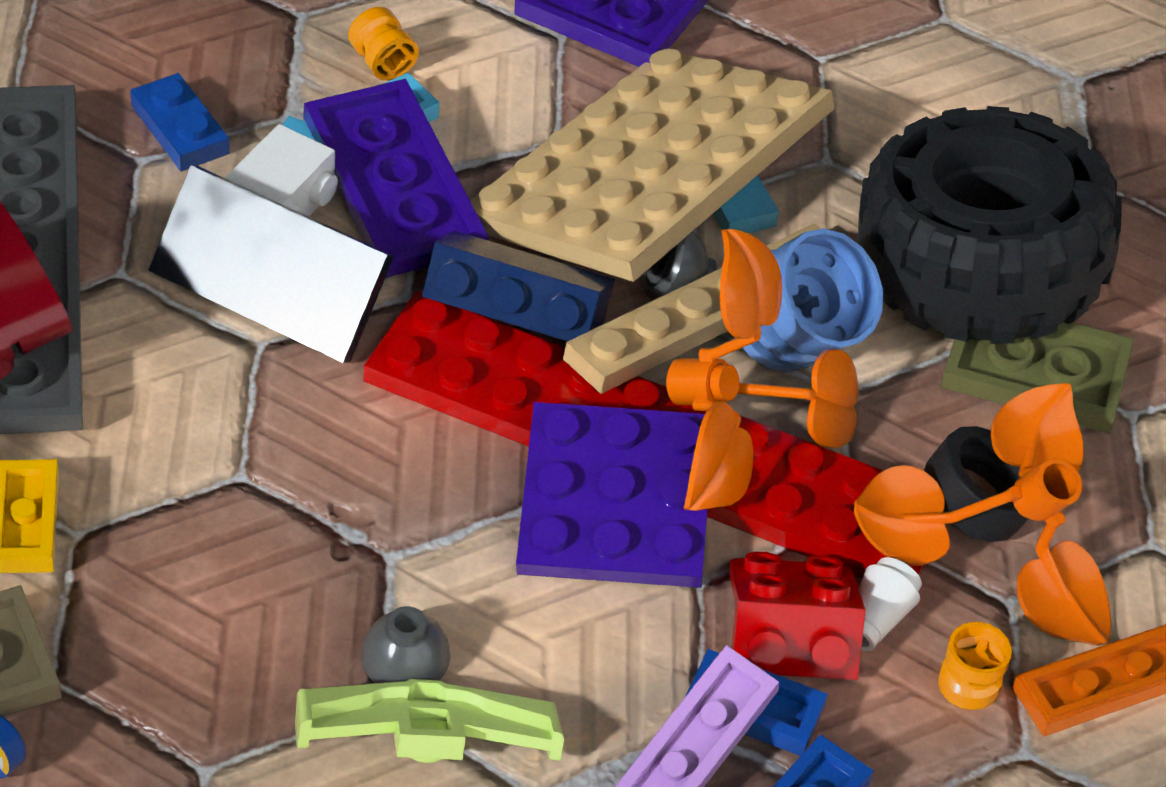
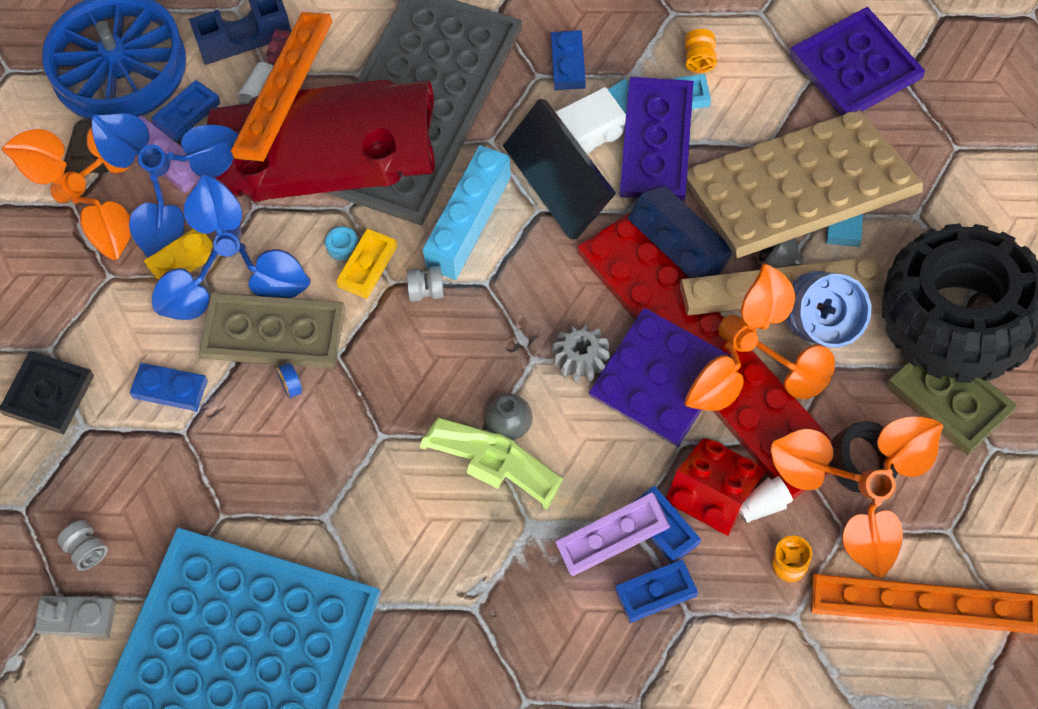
camera: 40 degrees right, 15 degrees up
none -> light grey wheel [407,265,444,302]
none -> medium azure brick [423,145,511,280]
none -> light grey gear [552,323,610,383]

